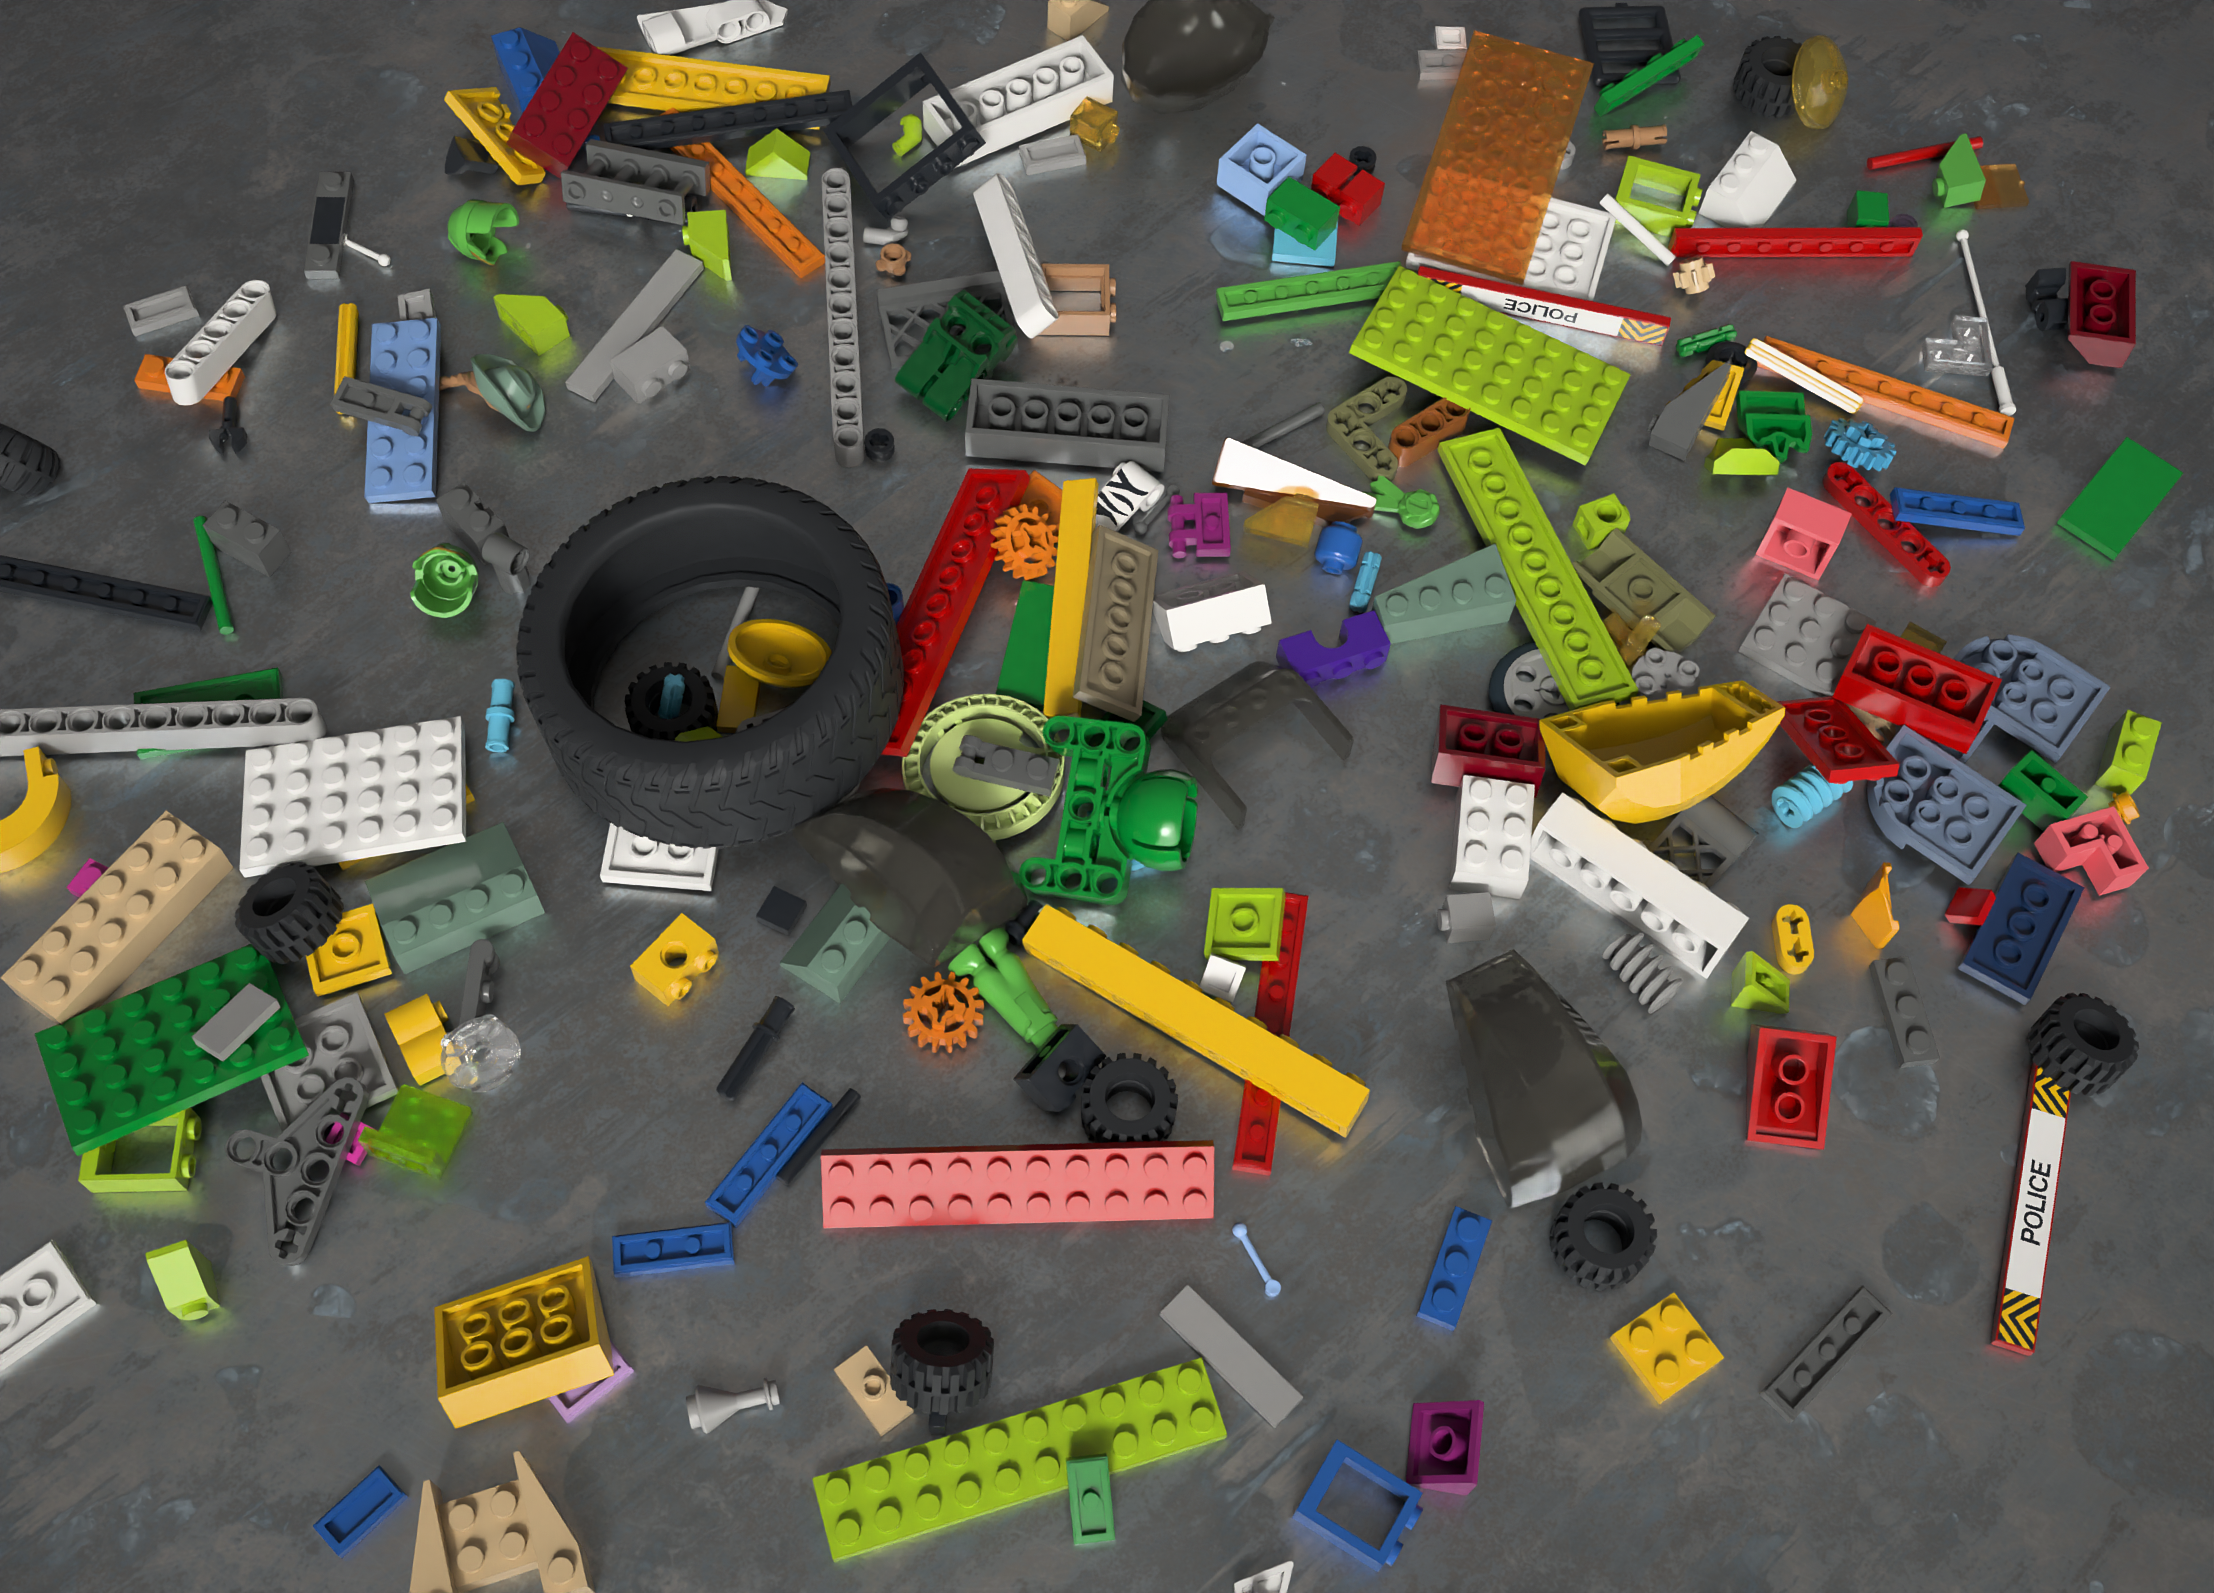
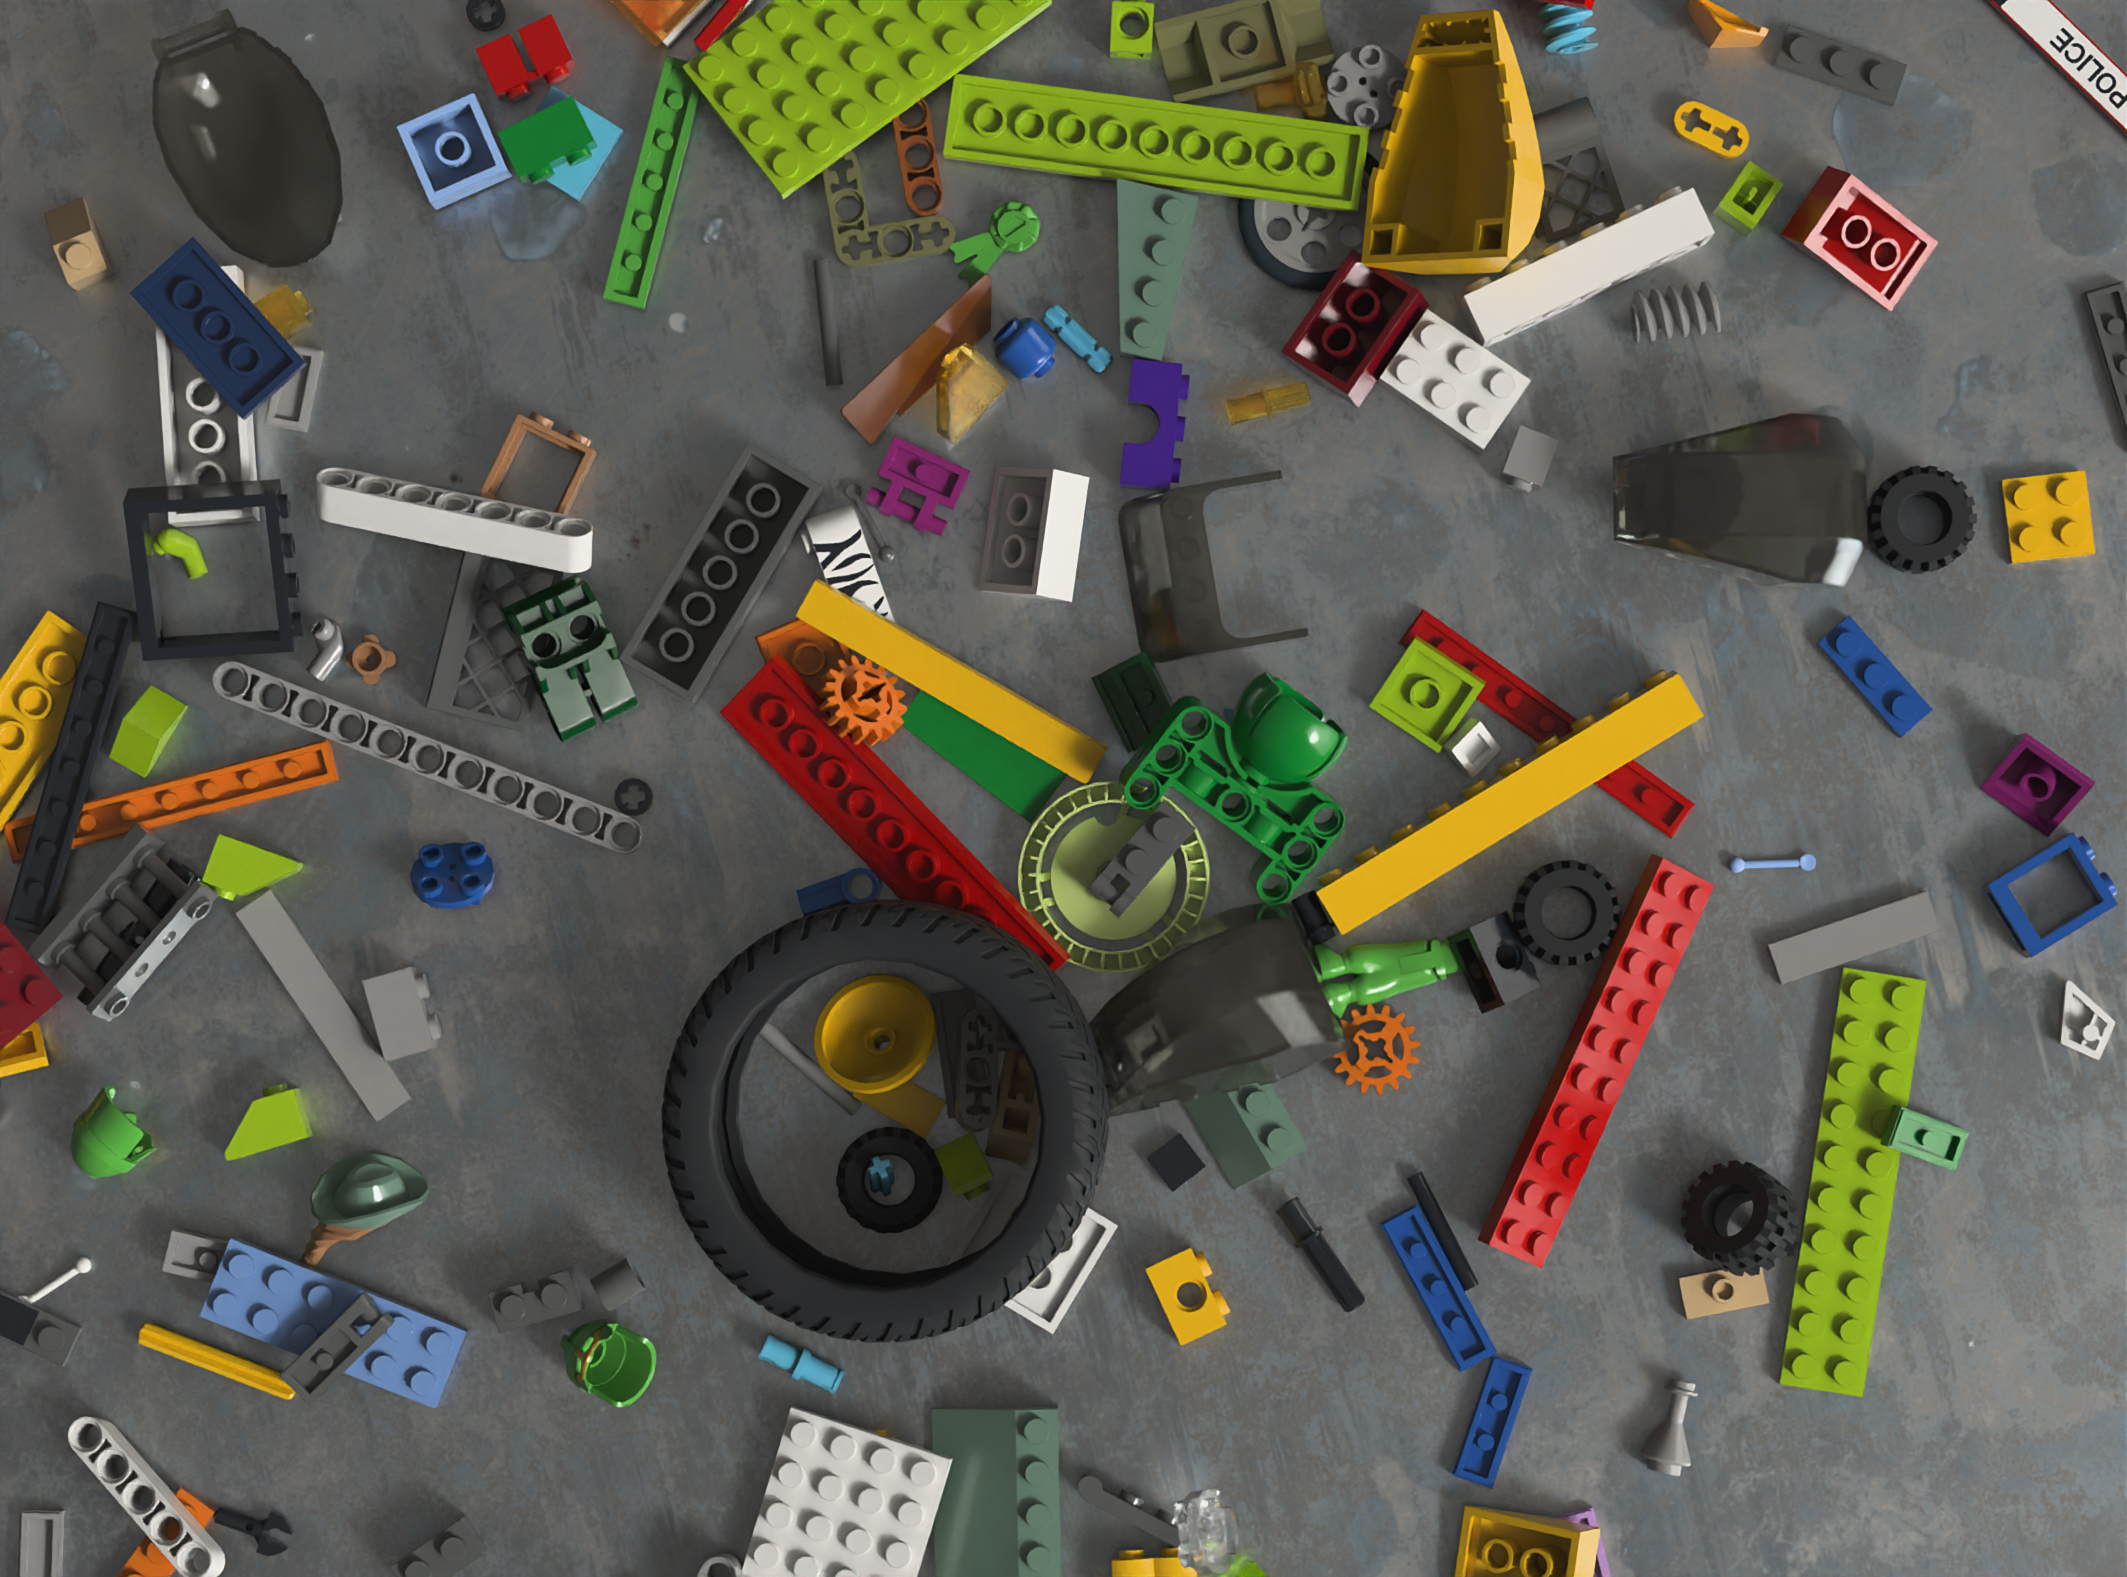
camera: 55 degrees left, 25 degrees up
dark tan plate [1073,525,1159,722] -> none
none -> dark blue plate [130,237,307,420]
none -> clear yellow axle [1225,381,1311,426]

